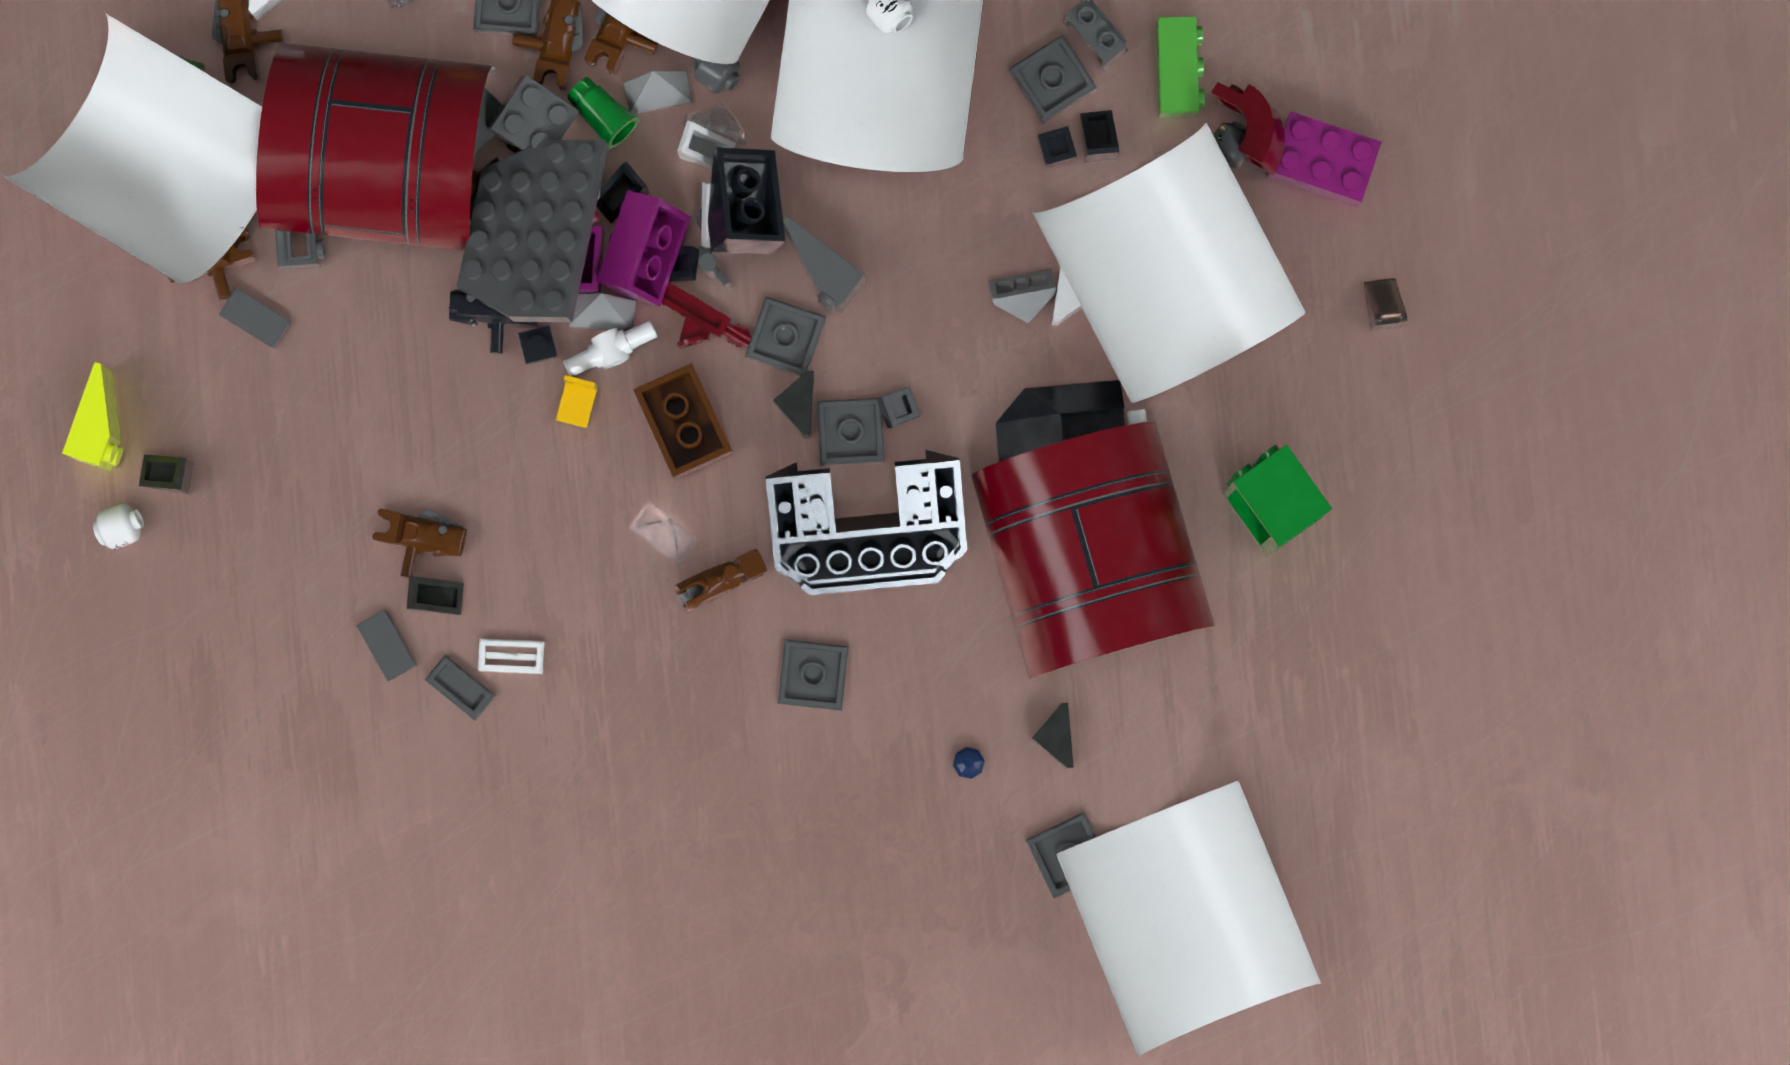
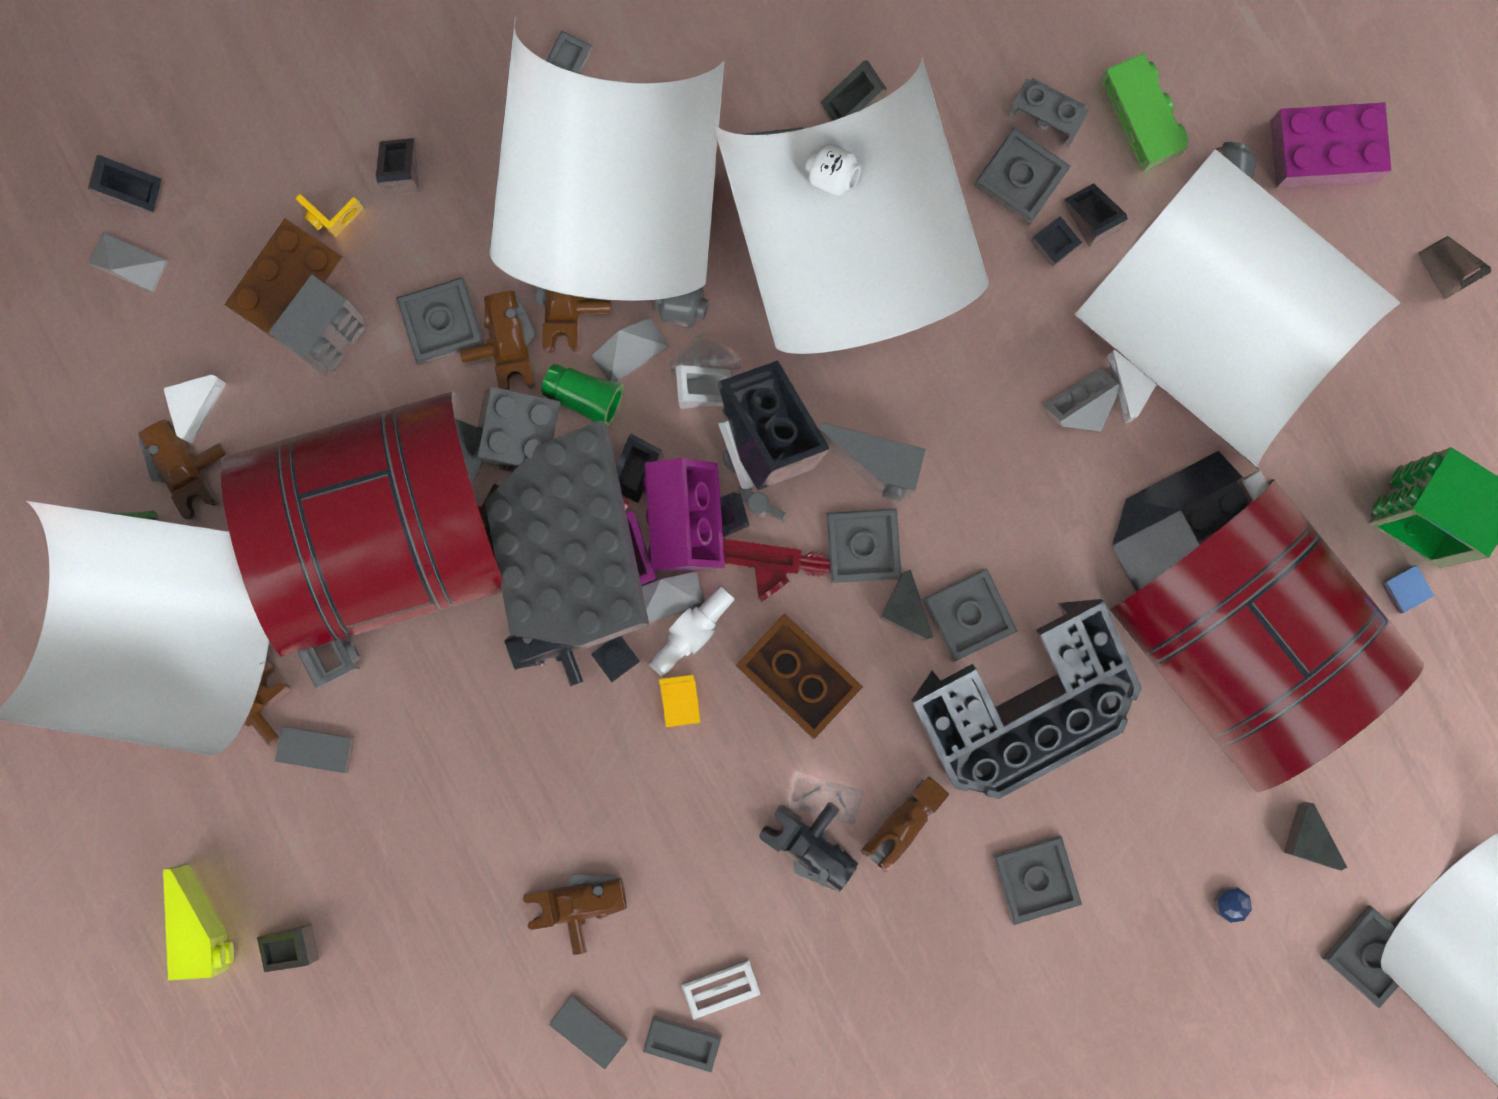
camera: 25 degrees left, 0 degrees up
white head [93,503,144,550] -> none
pearl dark grey slope [406,576,464,615] -> none
black plate [877,387,920,428] -> none
dark red arch [1211,82,1285,175] -> none
none -> black piece [759,802,859,892]
none -> medium blue tile [1383,565,1434,613]

